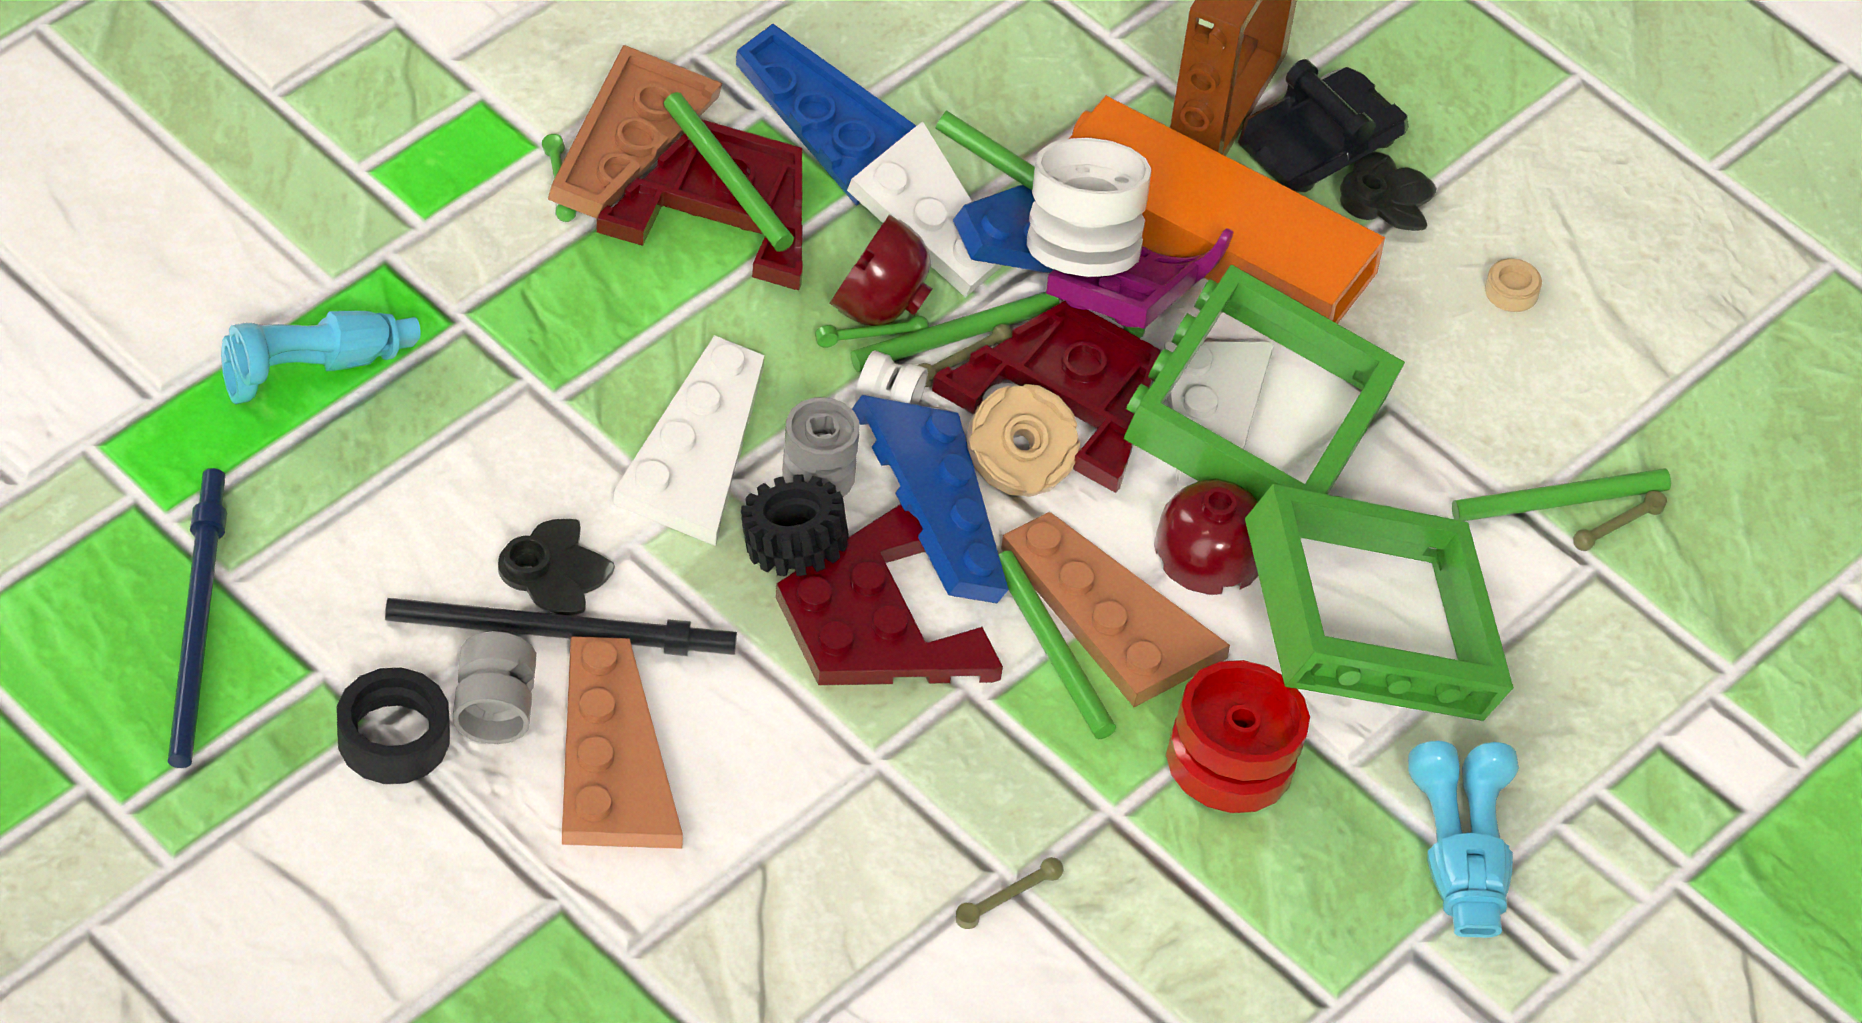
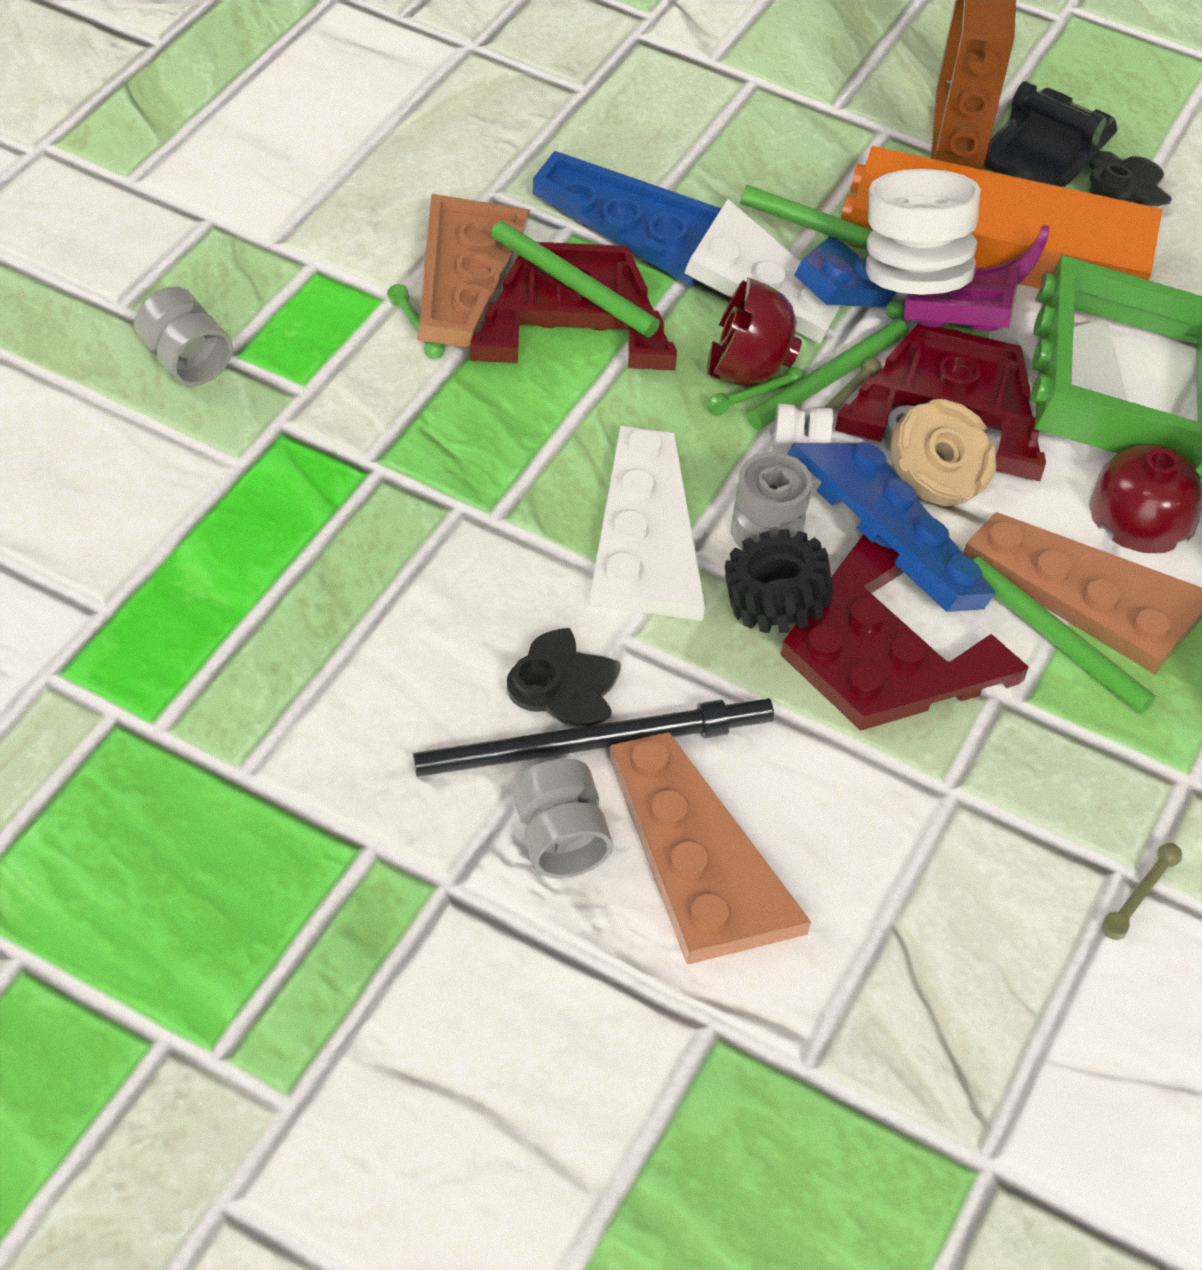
camera: 15 degrees left, 0 degrees up
dark blue bar [168,468,227,768] -> none
medium azure piece [221,311,421,404] -> none
black tyre [336,667,450,784] -> none
none -> light grey wheel [134,286,233,387]

